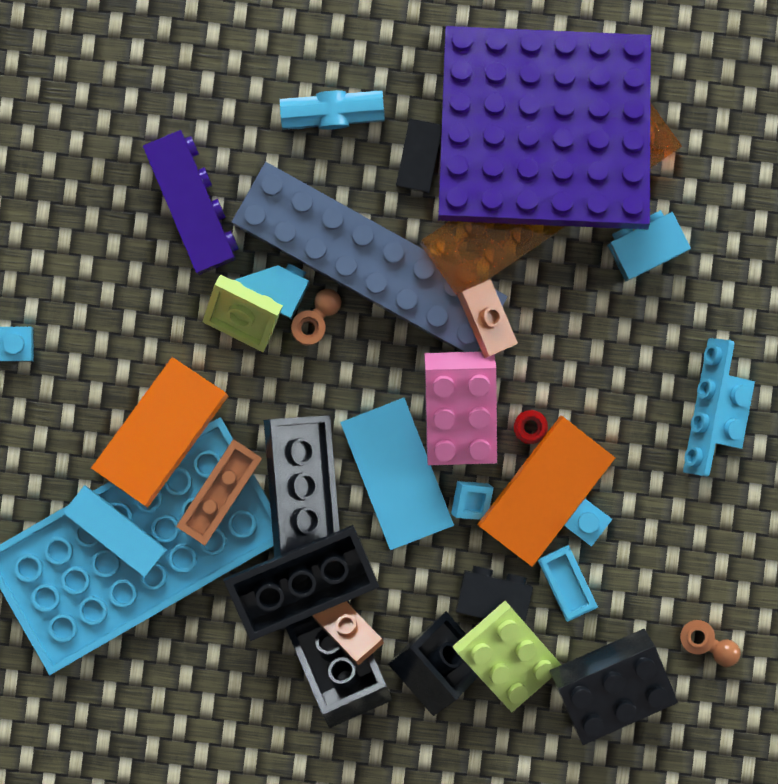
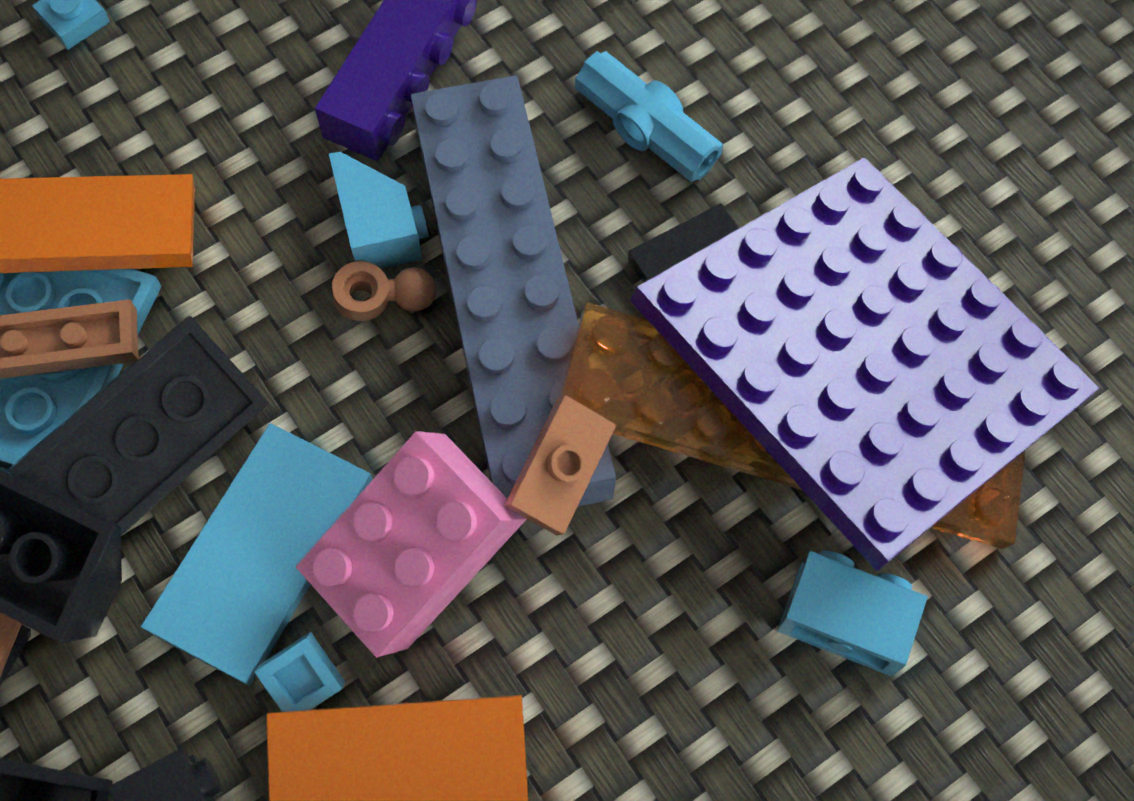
camera: 45 degrees right, 20 degrees down
yellowish green plate [202,275,283,352] -> none
red plate [514,410,548,444] -> none

